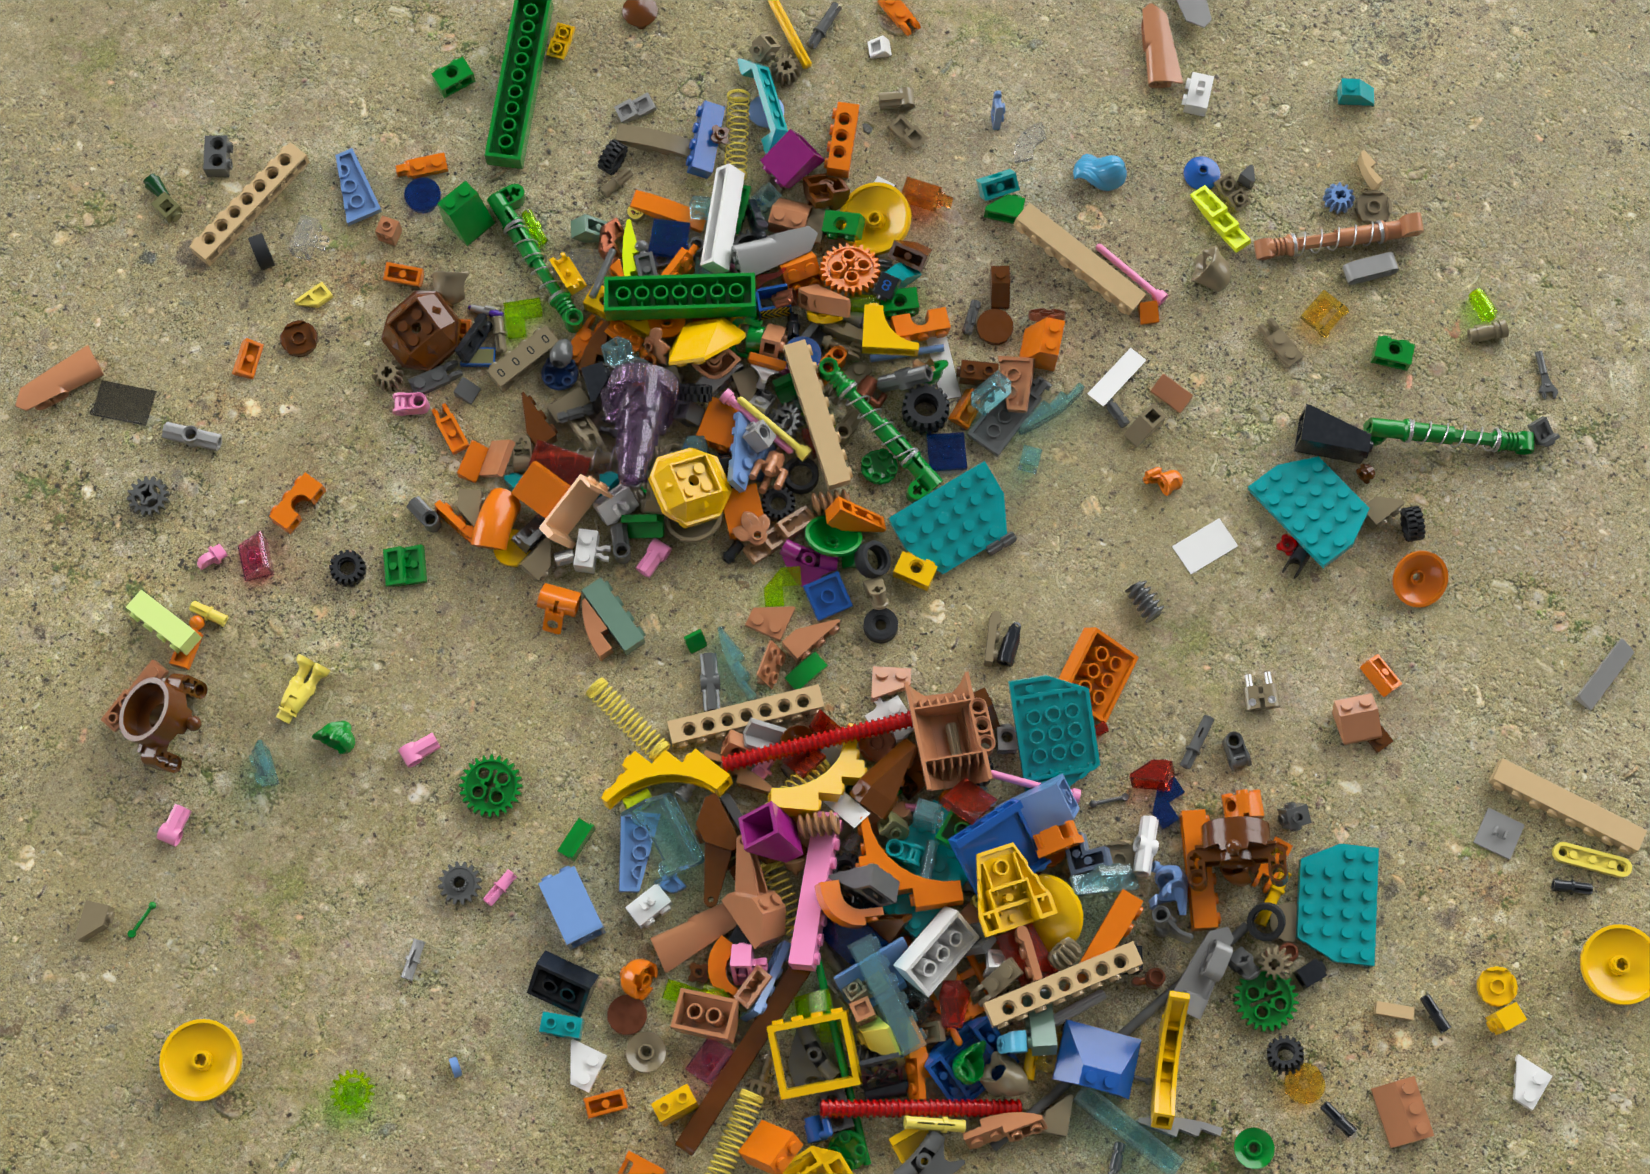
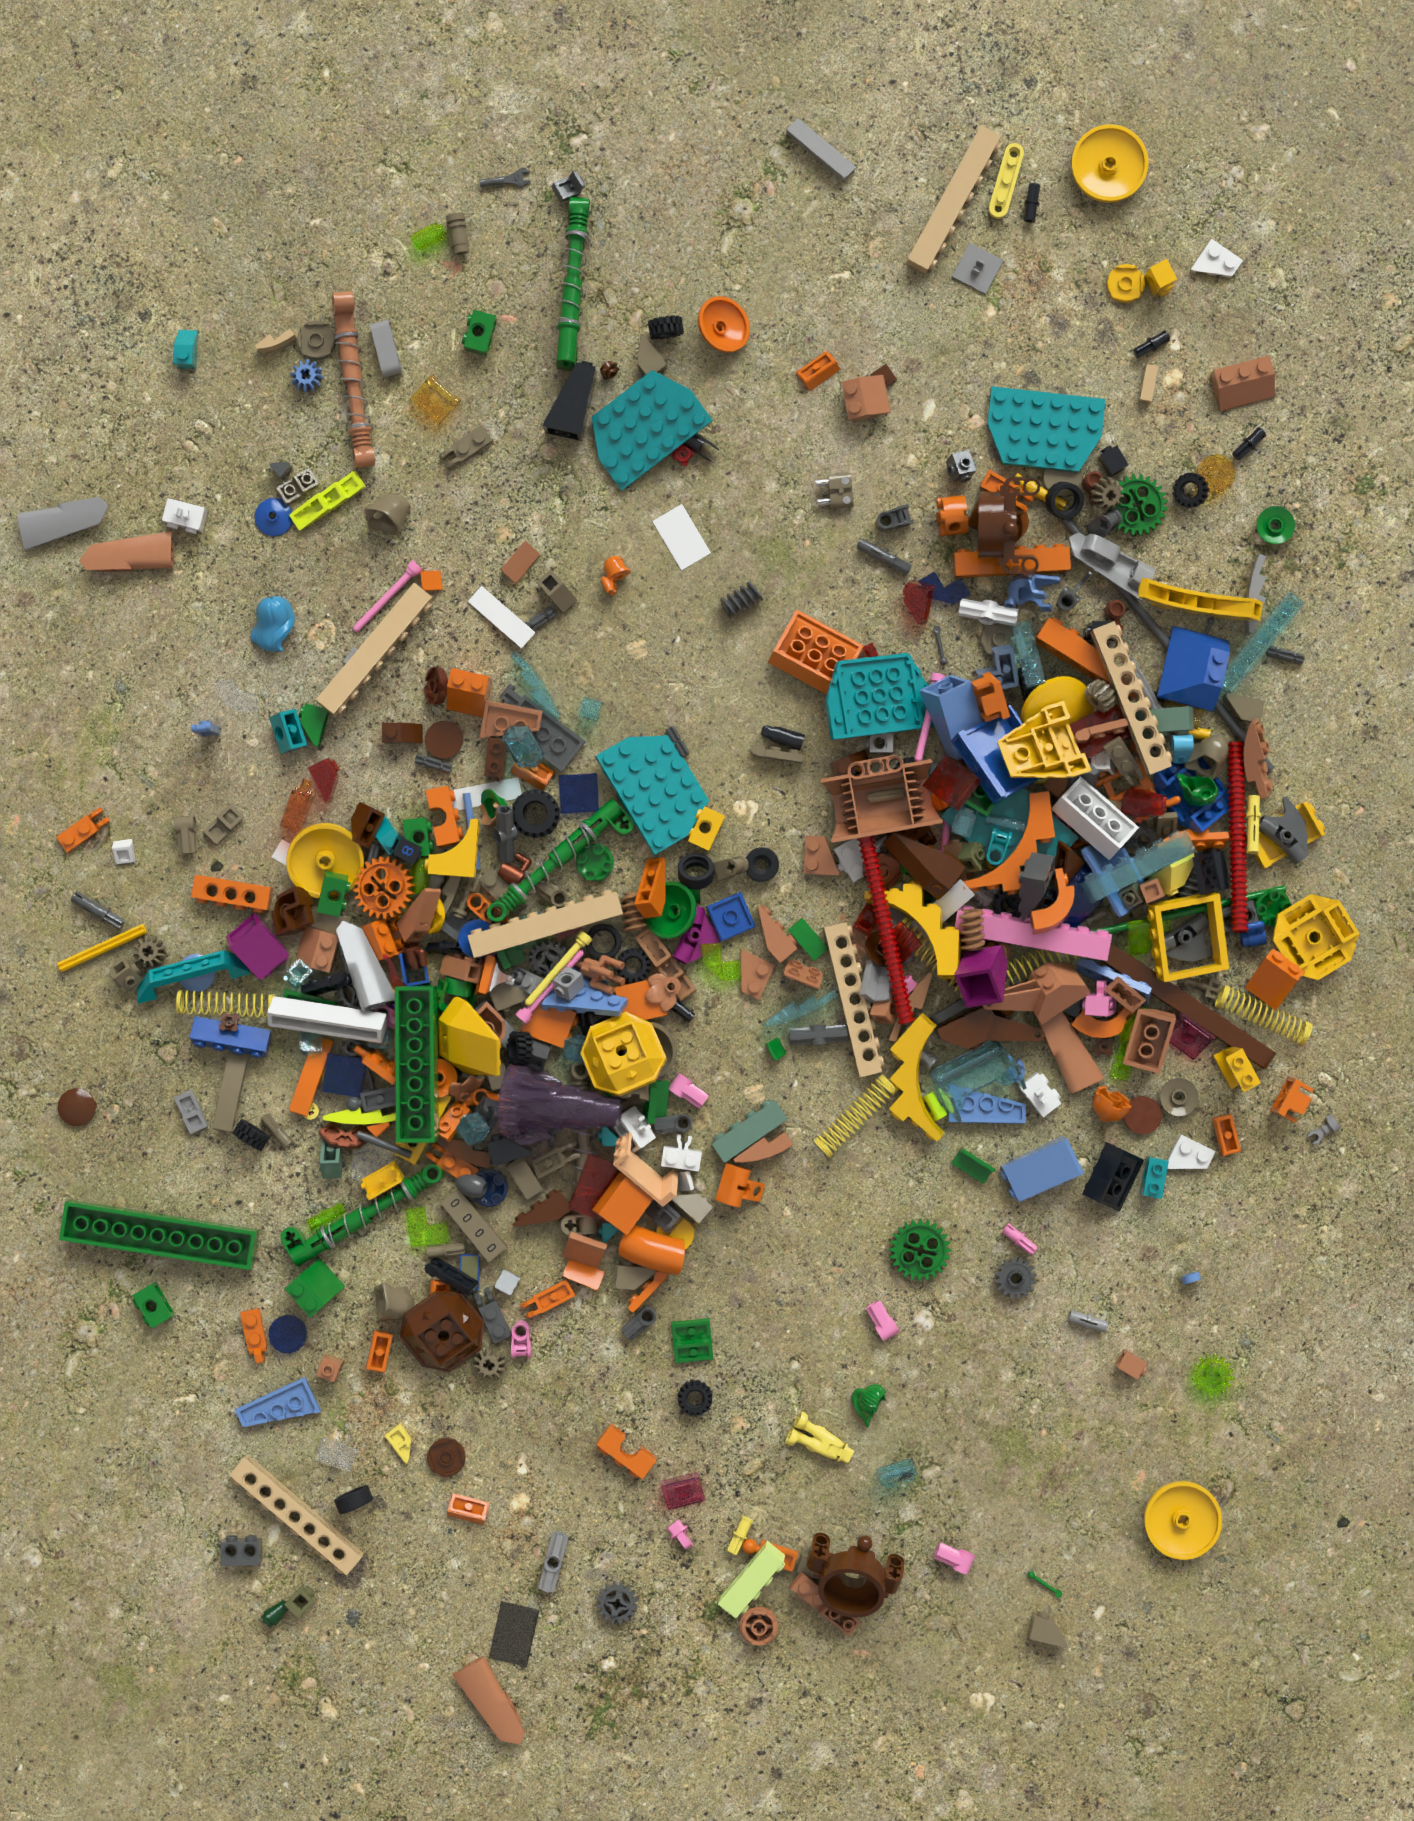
camera: 90 degrees left, 15 degrees up
light grey piece [468,304,504,317] -> none
yellow slope [546,22,576,60] -> none
dark grey axle [557,404,594,423] -> none
none -> clear red slope [308,757,340,803]
none -> nougat cone [740,1607,778,1646]
none -> nougat brick [1115,1348,1147,1380]

